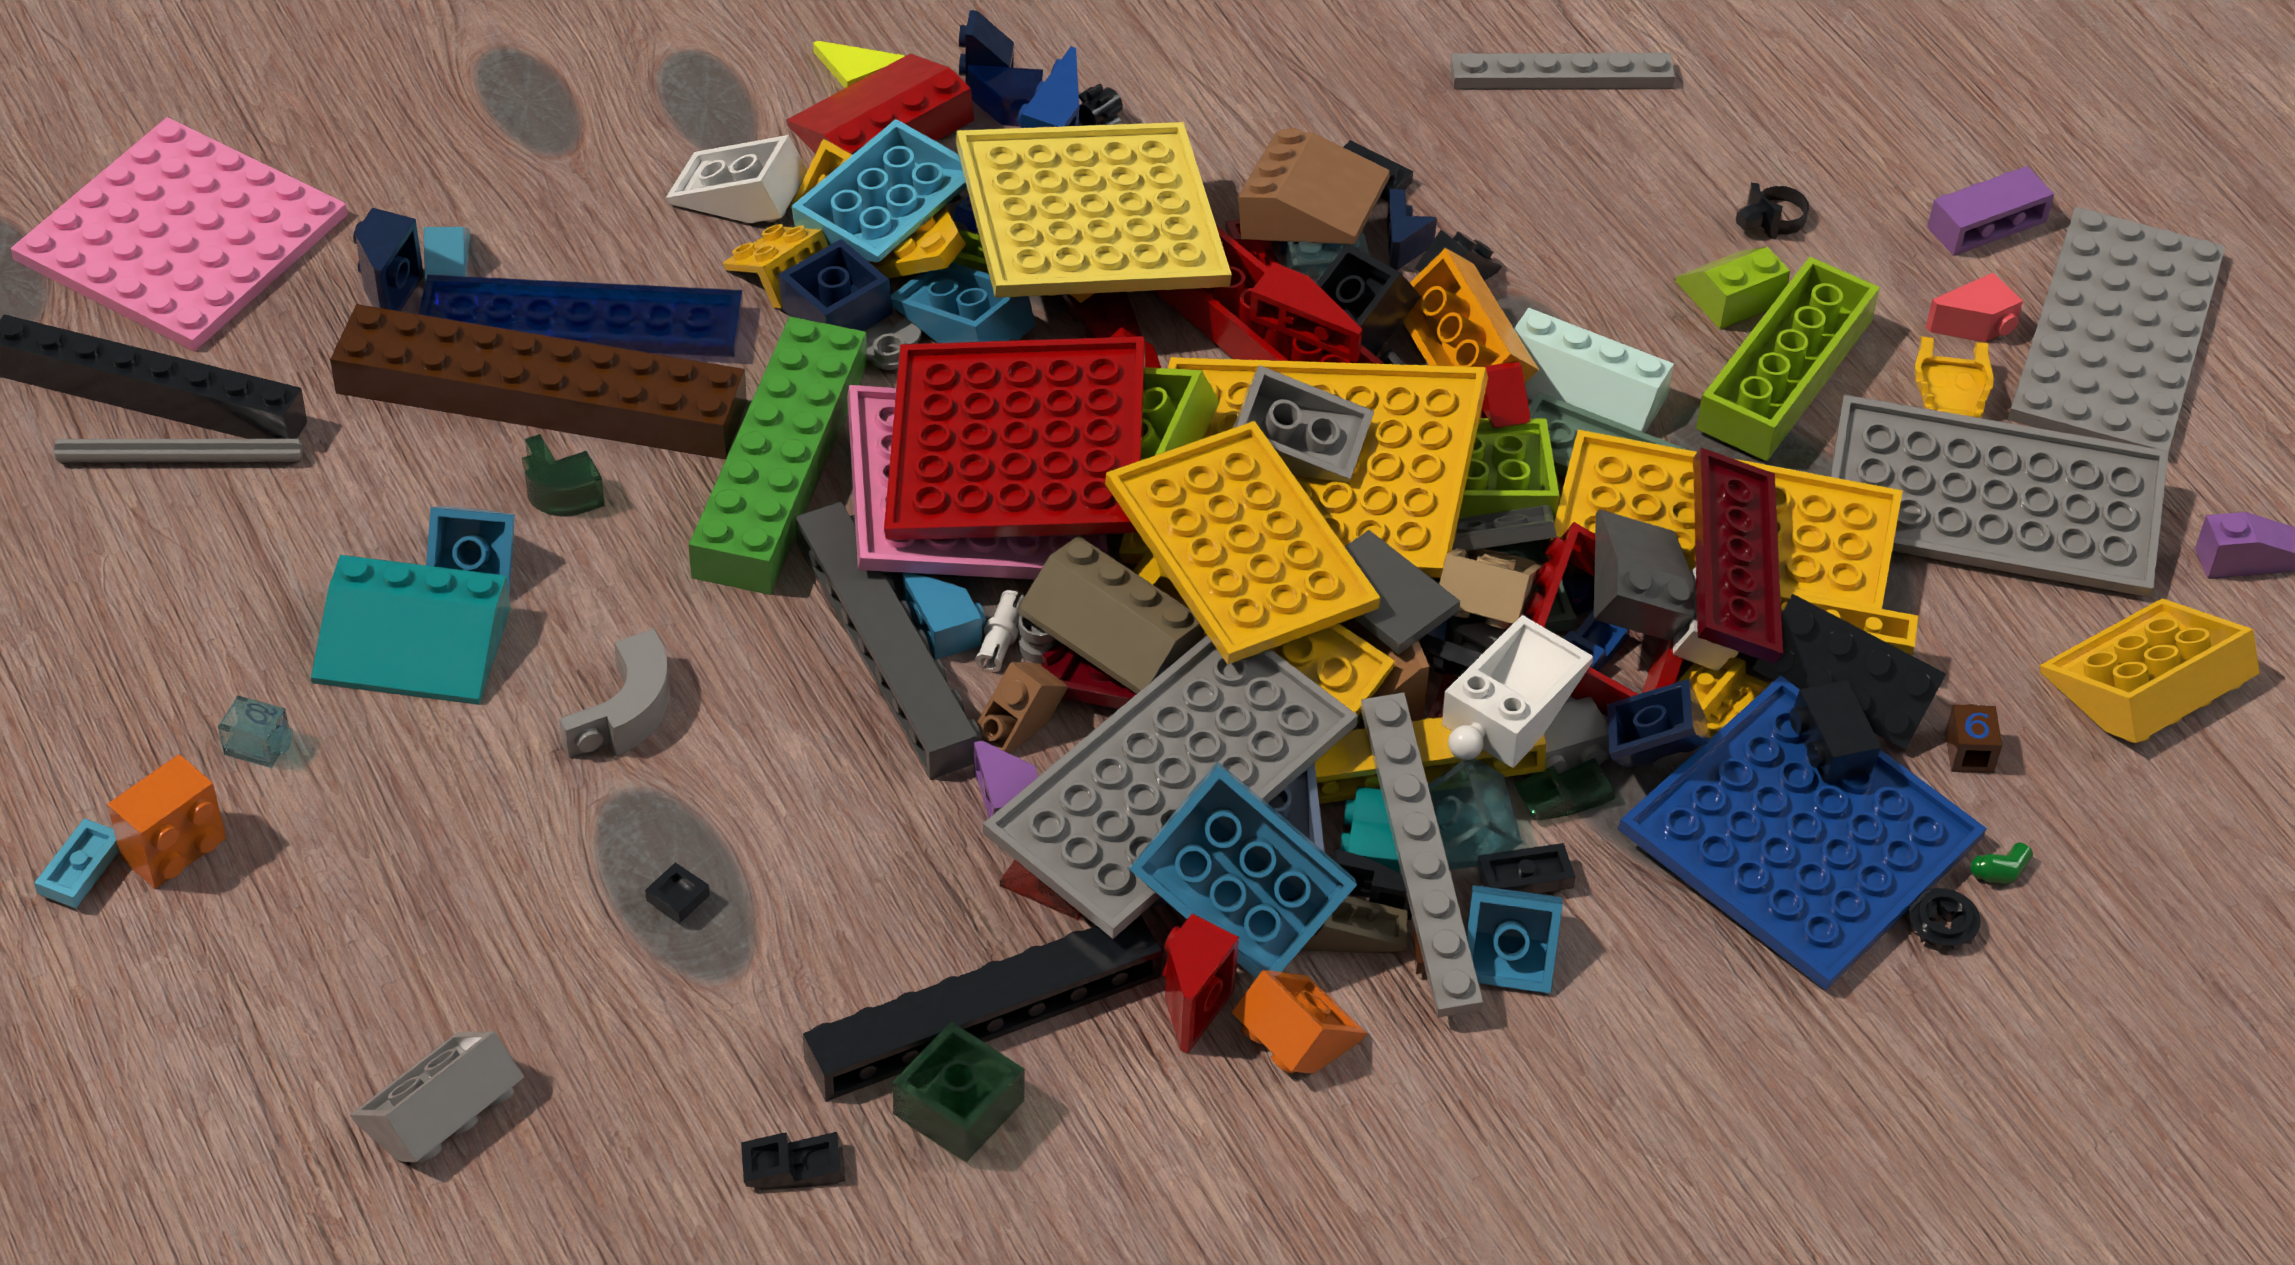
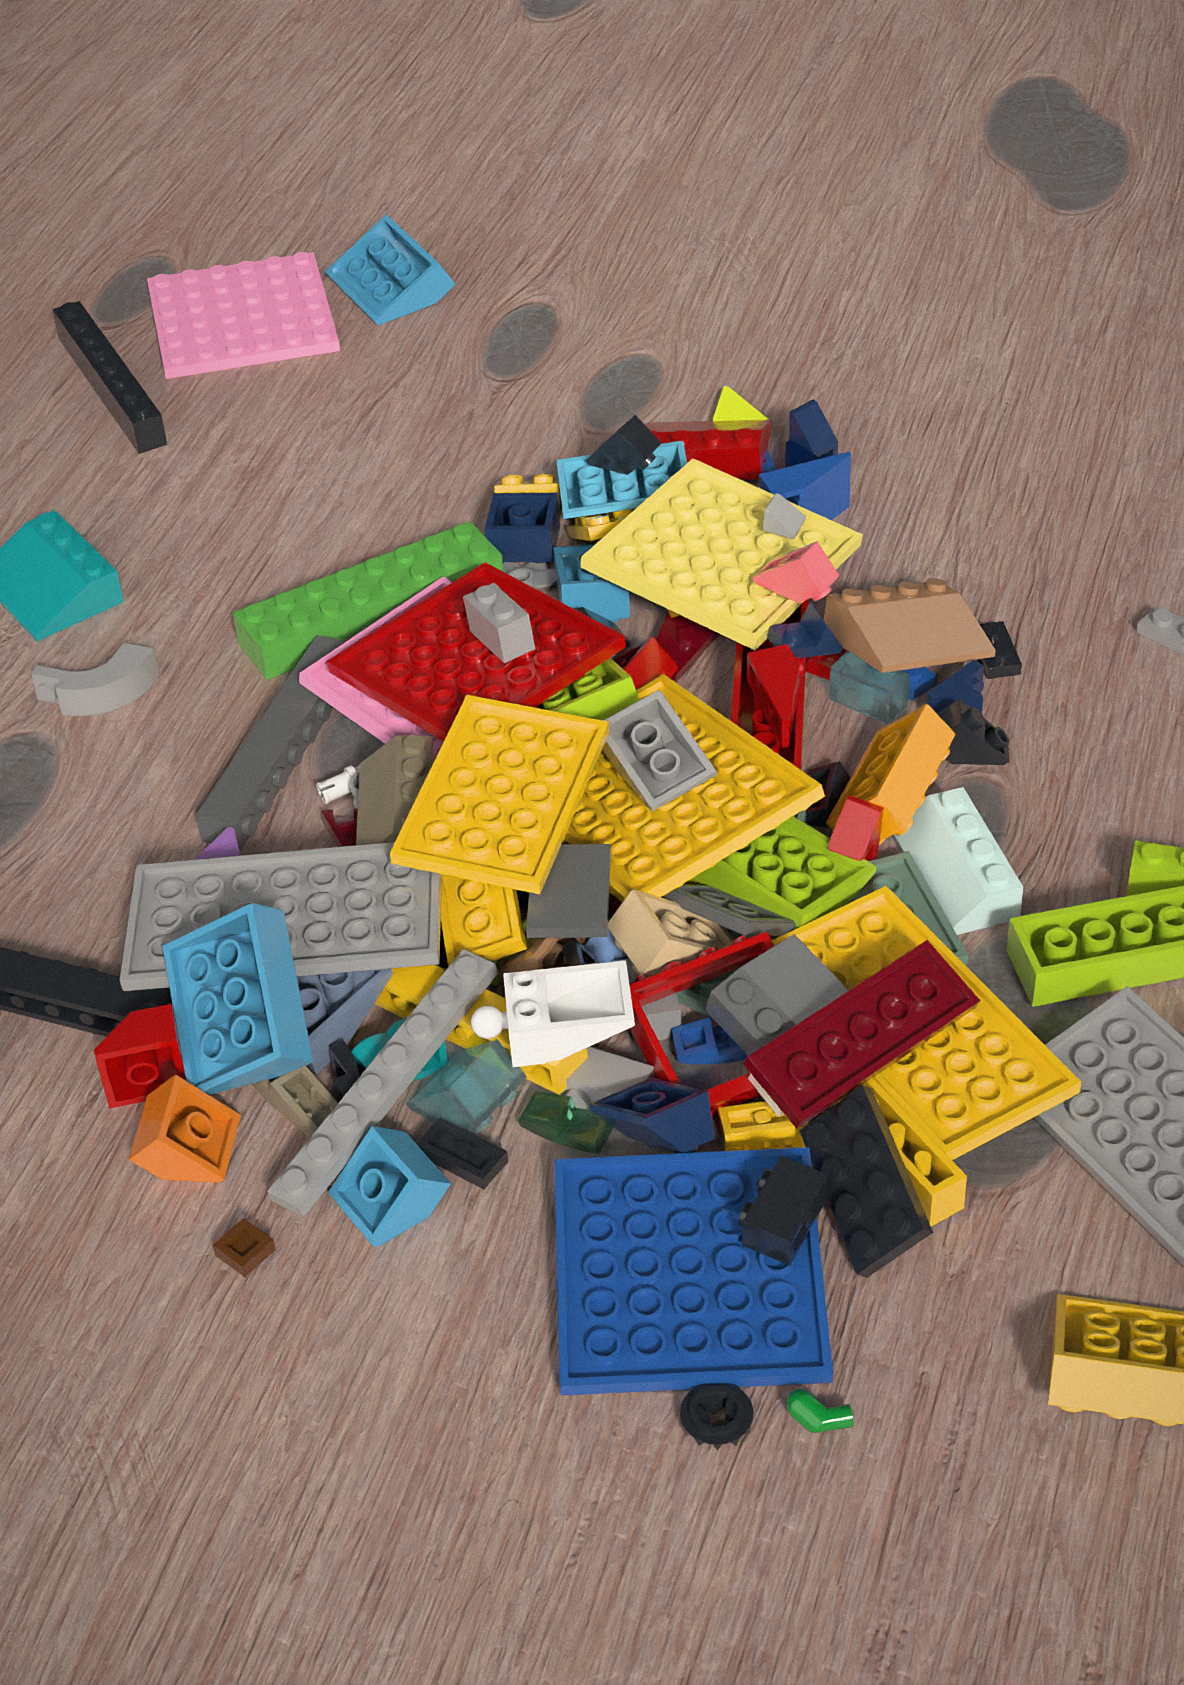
camera: 50 degrees right, 5 degrees down
light grey axle [54,439,303,463] -> none
reddish brown brick [330,304,747,460] -> none
dark blue slope [353,207,424,311] -> none
clear blue plate [418,275,743,357] -> none
medium azure slope [424,227,470,288] -> none
dark azure slope [426,506,516,594] -> none
clear green brick [522,434,605,517] -> none
white slope [666,135,808,223] -> none
dark azure slope [902,573,986,660] -> none
medium nougat slope [977,662,1069,754] -> none
black gear [1079,84,1123,126] -> none
black brick [1316,243,1421,356] -> none
reddish brown brick [1945,704,2002,773] -> none
none -> reddish brown plate [213,1218,276,1277]
none -> dark azure slope [325,214,456,325]
none -> light grey brick [463,583,535,663]
none -> black slope [586,415,662,475]
none -> coral slope [752,541,839,603]
none -> light grey slope [762,493,806,539]
none -> dark blue slope [767,603,843,658]

